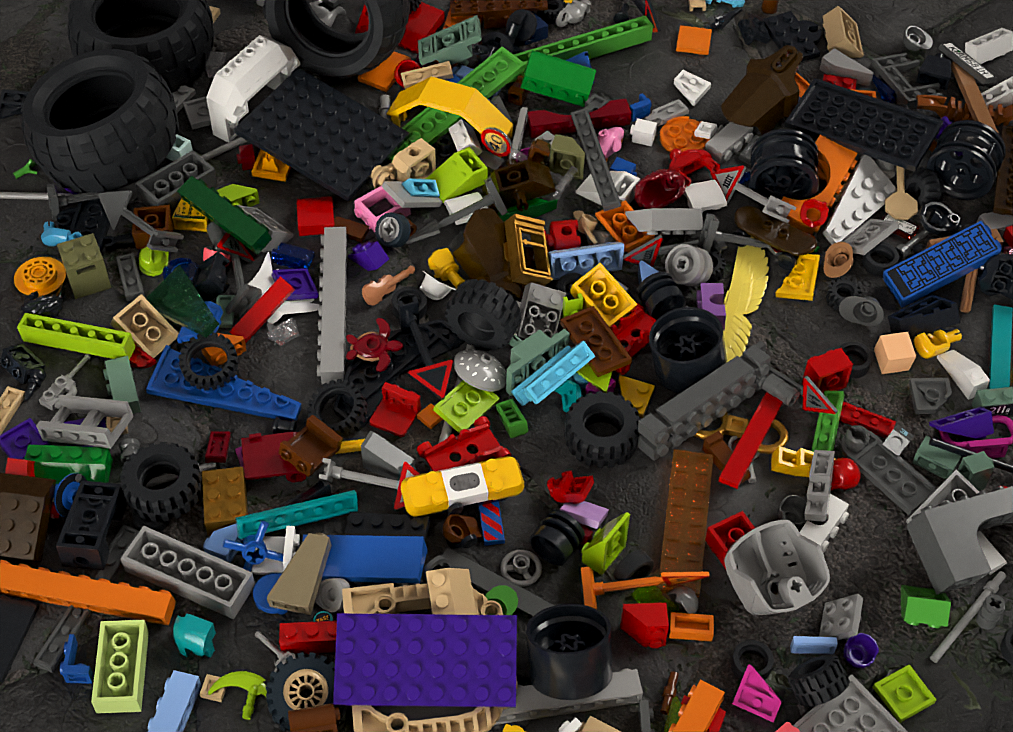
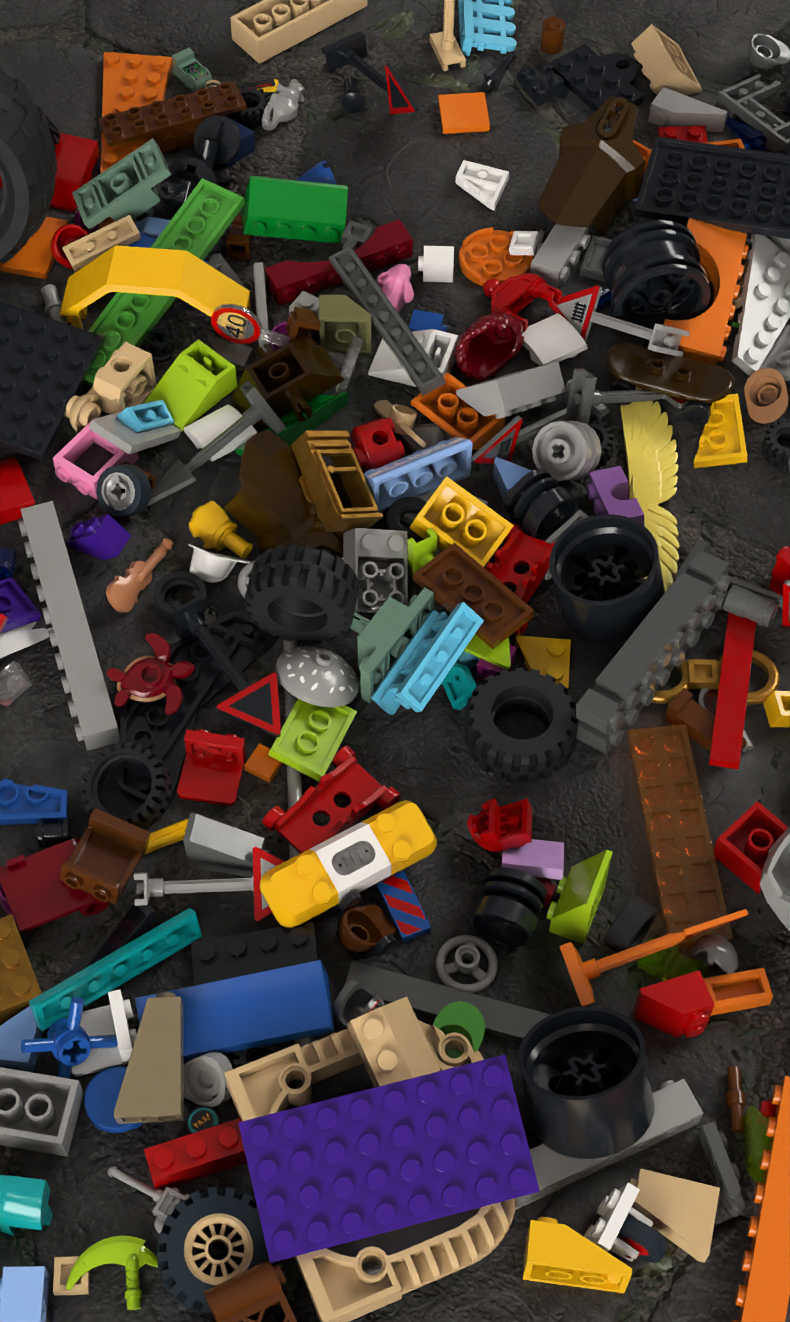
camera: 15 degrees left, 5 degrees up
reddish brown tile [334,216,369,243] -> none
white brick [449,119,483,156] -> none
bright green slope [495,398,528,438] -> none
bright green brick [507,15,653,84] -> none
blue bracket [630,93,652,122] -> none
light grey hinge [645,99,689,126] -> none
red piece [800,199,829,228] -> none

